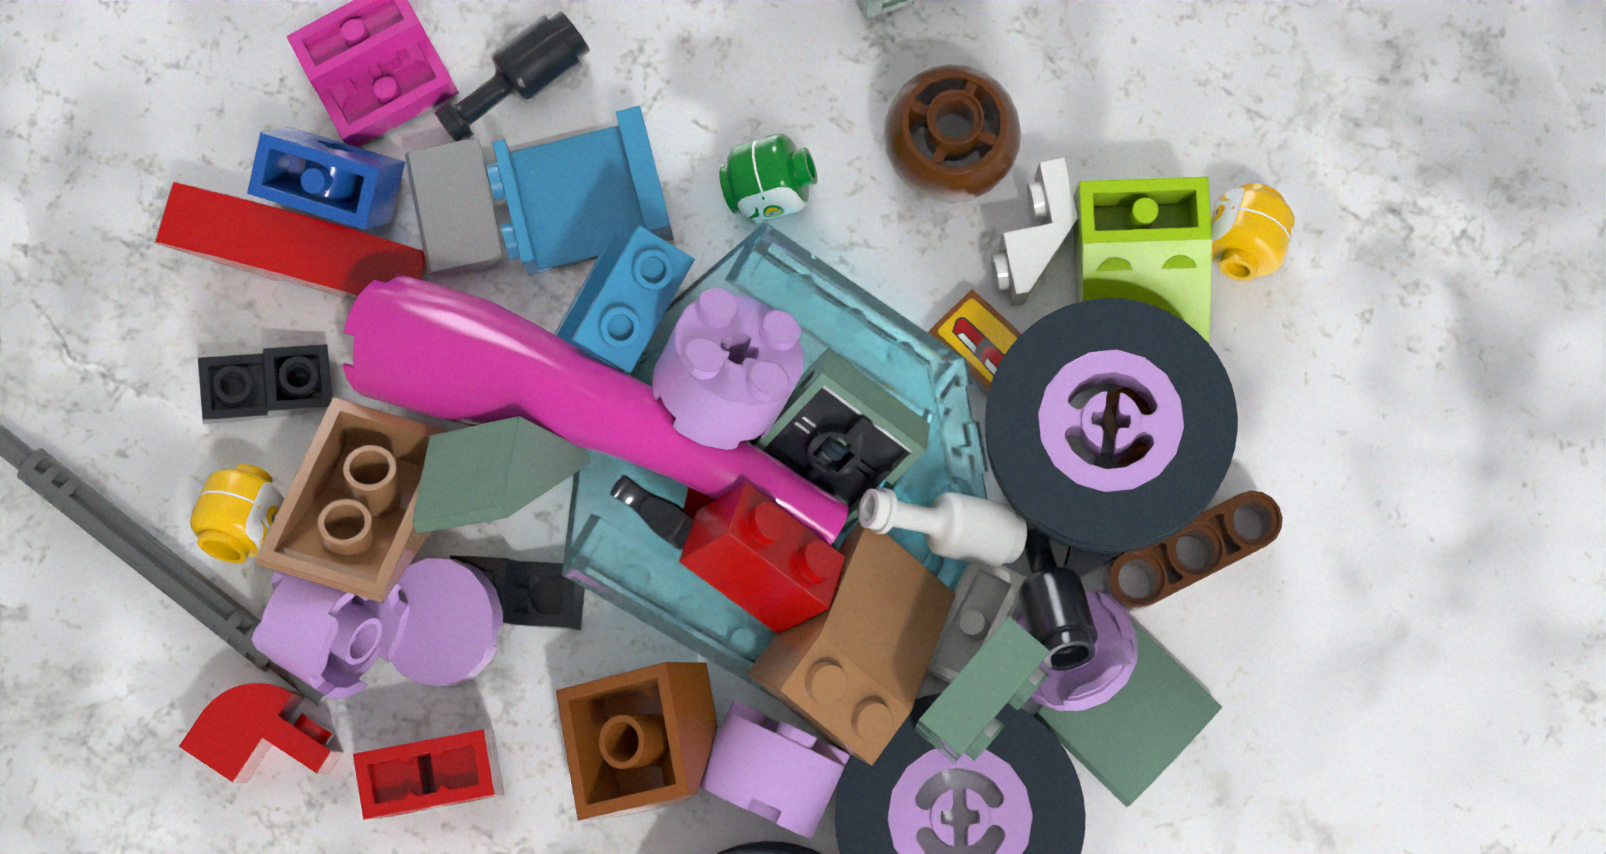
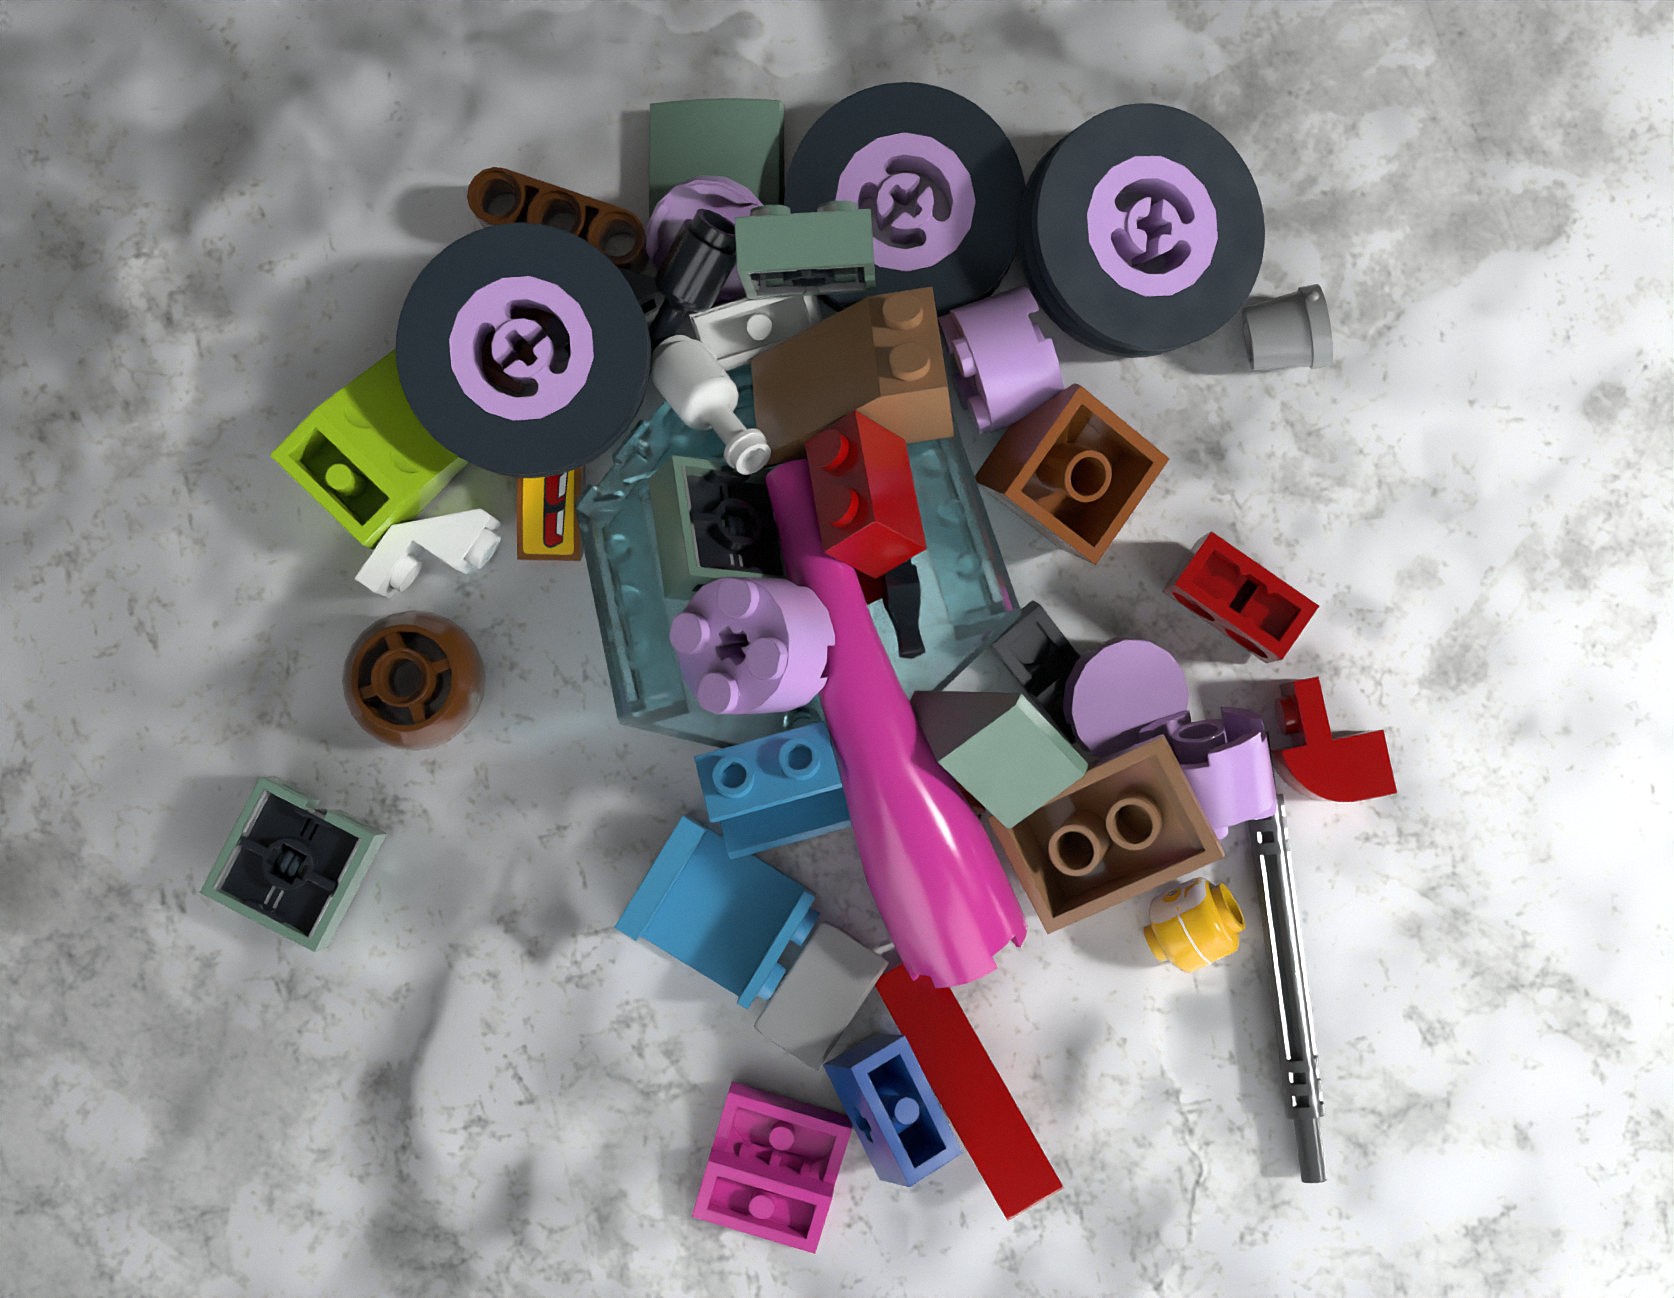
camera: 135 degrees left, 5 degrees up
black slope [198,344,332,424] -> none
black piece [434,11,590,141] -> none
green head [719,134,817,223] -> none
yellow head [1211,183,1295,281] -> none

